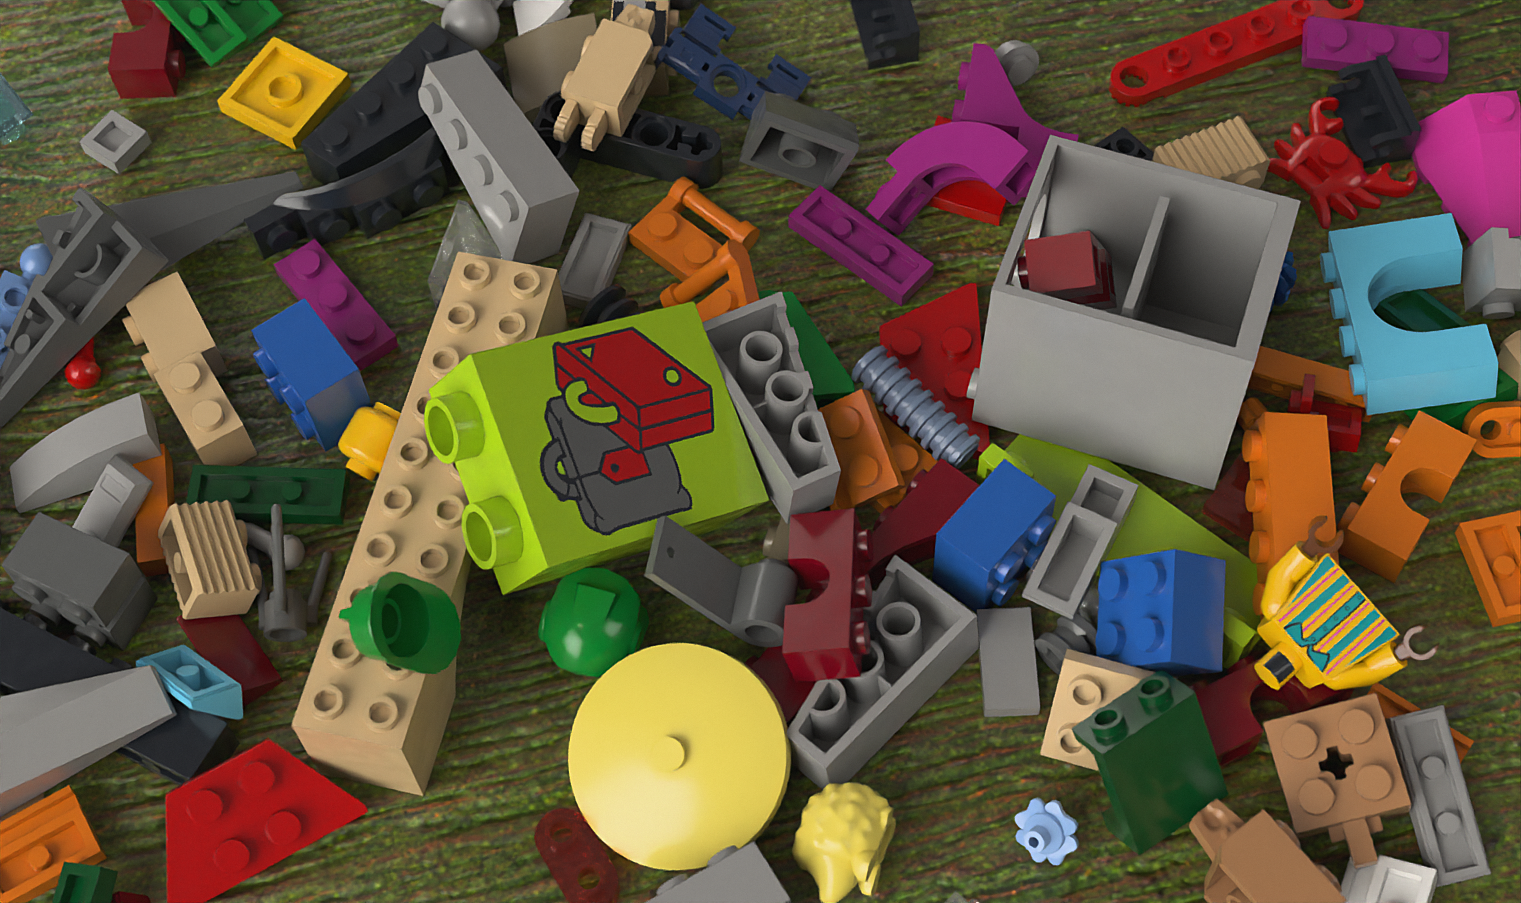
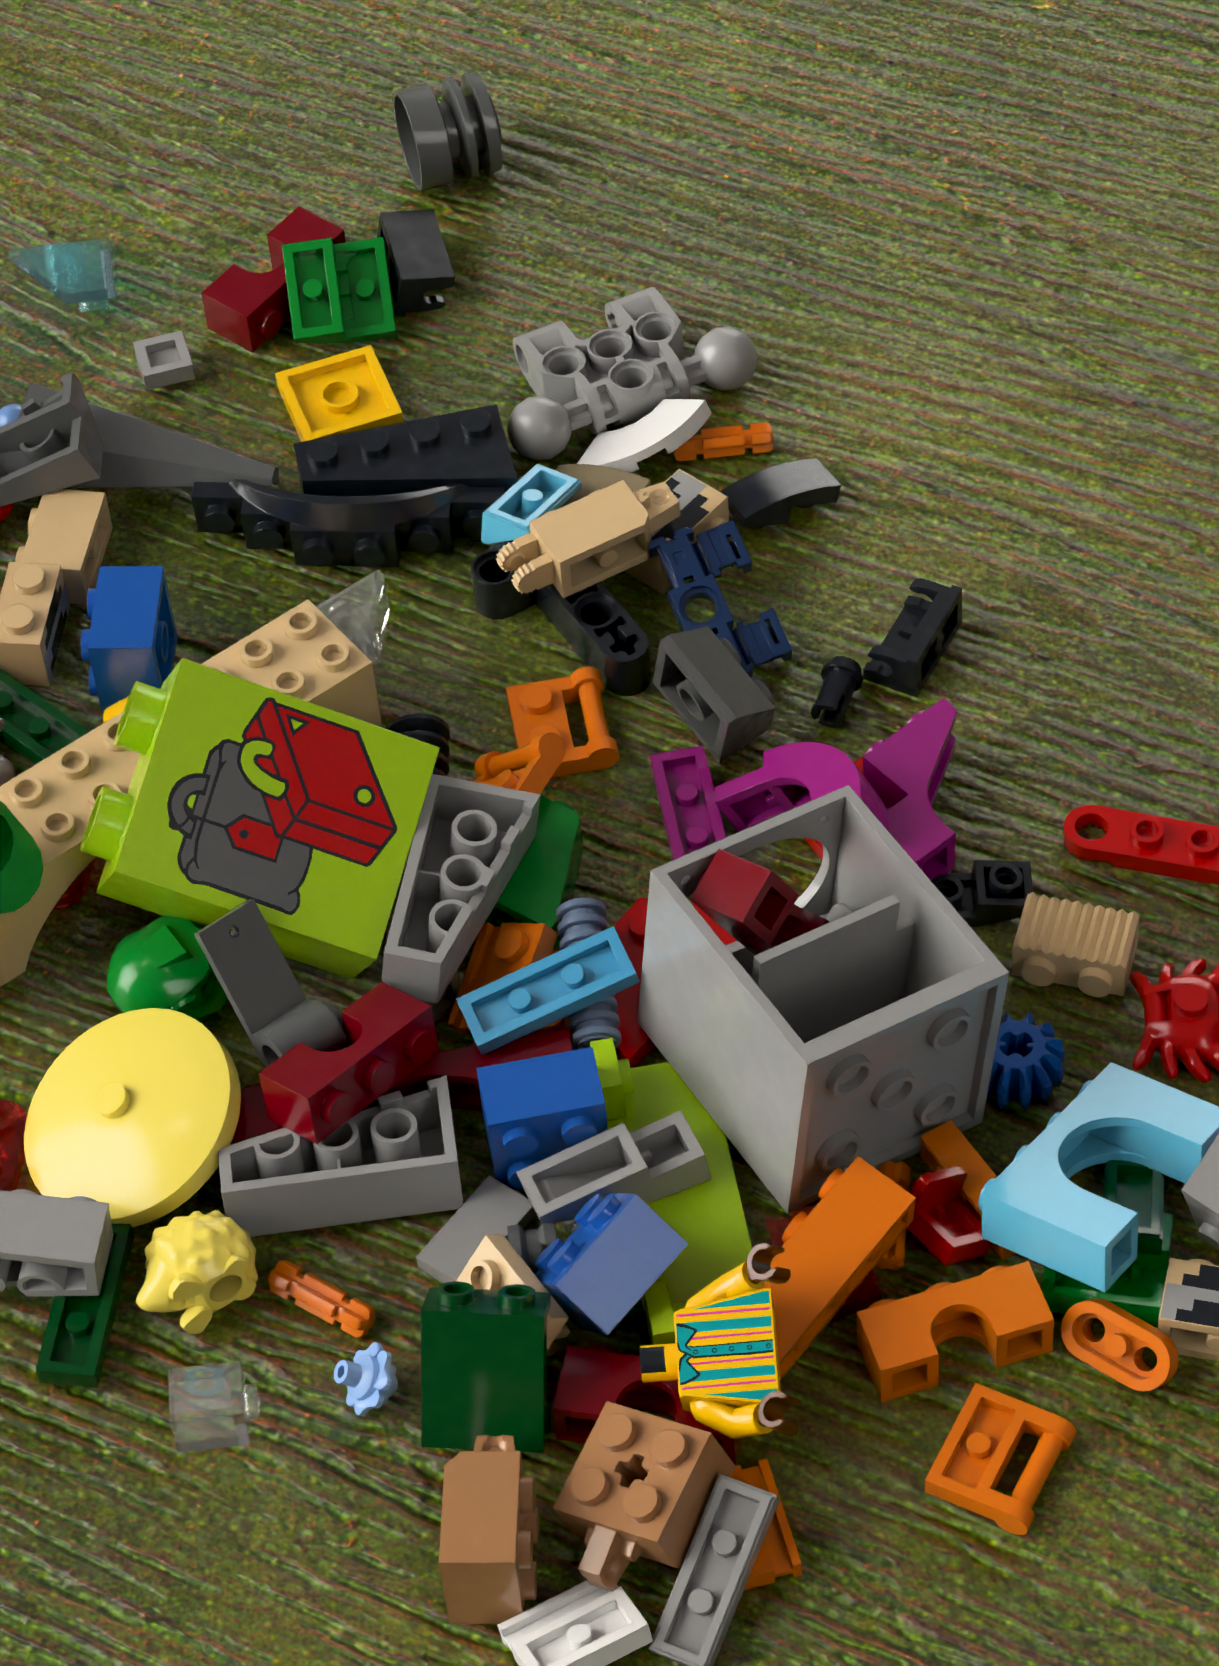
camera: 40 degrees right, 10 degrees down
magenta plate [274,239,399,371] -> none
light grey wedge [418,50,579,264] -> none
light grey tile [558,213,631,309] -> none
light grey plate [995,40,1039,86] -> none
none -> orange axle [267,1260,376,1338]
none -> dark azure plate [456,926,640,1055]
none -> medium azure slope [481,464,582,544]
none -> black pin [810,656,864,728]

